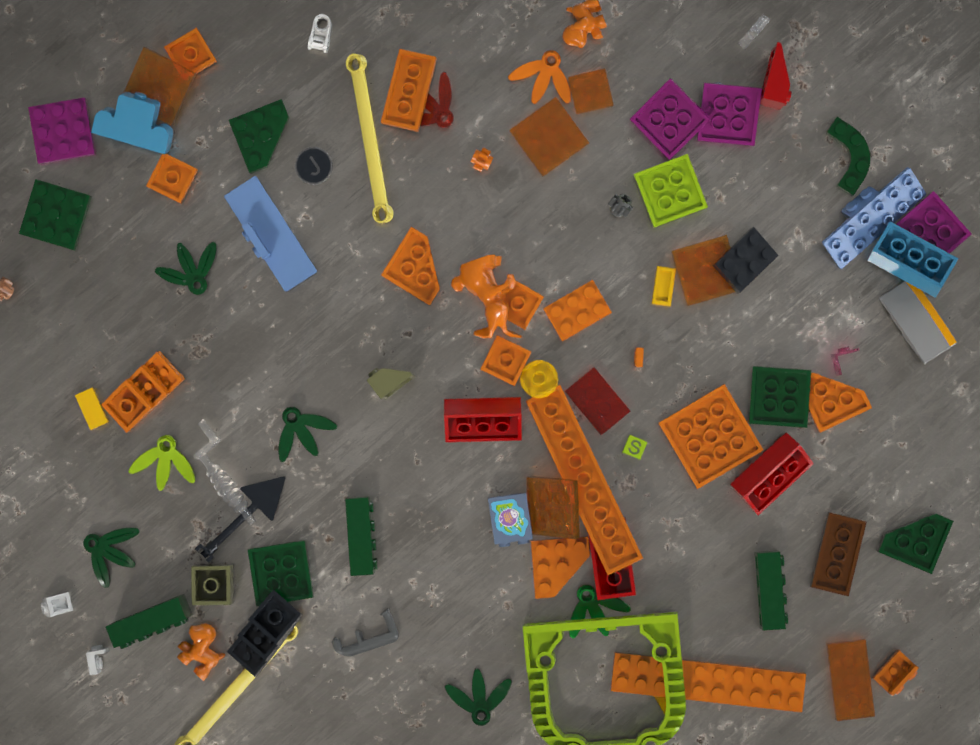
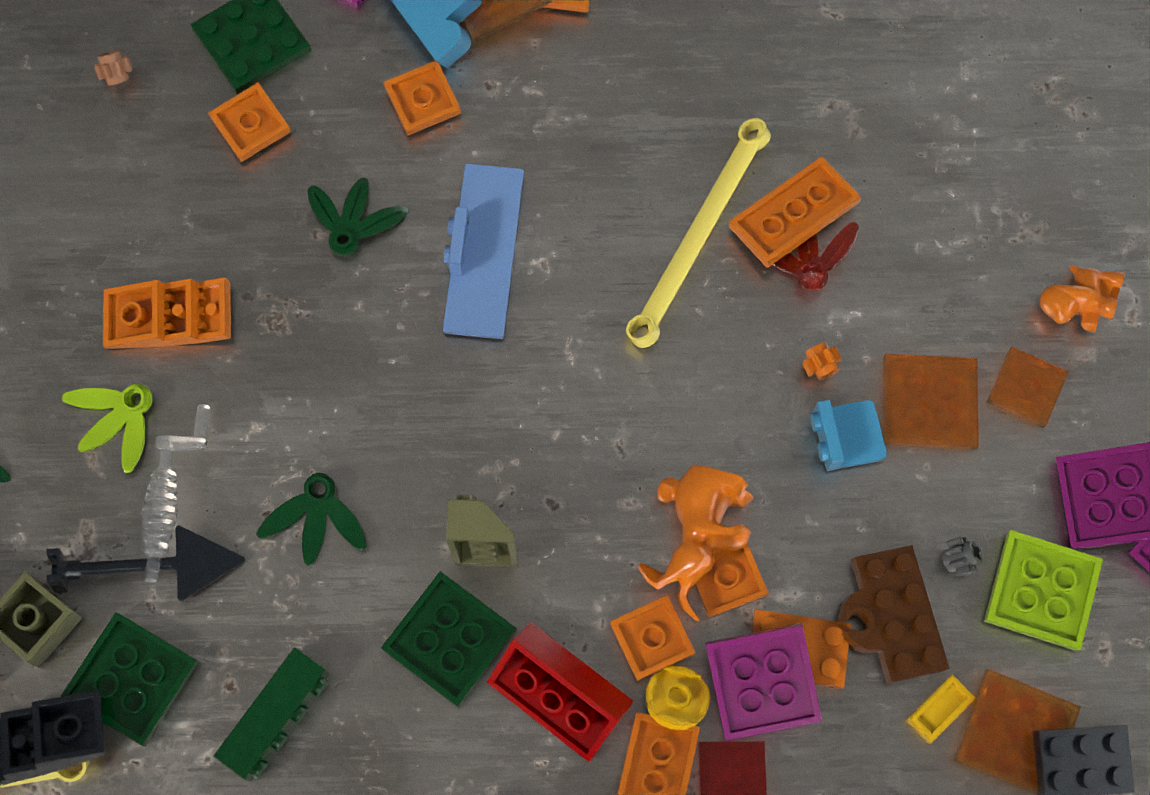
camera: 35 degrees right, 15 degrees down
yellow tile [75,387,109,430] -> none
dark green plate [229,99,289,174] -> none
black tile [295,147,333,185] -> none
white piece [308,14,332,53] -> none
orange plate [381,227,440,306] -> none
orange plant [508,50,571,104] -> none
orange tile [634,347,644,368] -> none
none -> orange plate [208,83,291,162]
none -> dark green plate [381,571,517,708]
none -> magenta plate [705,623,823,741]
none -> dark azure bracket [810,400,887,471]
none -> reddish brown plate [838,545,950,684]

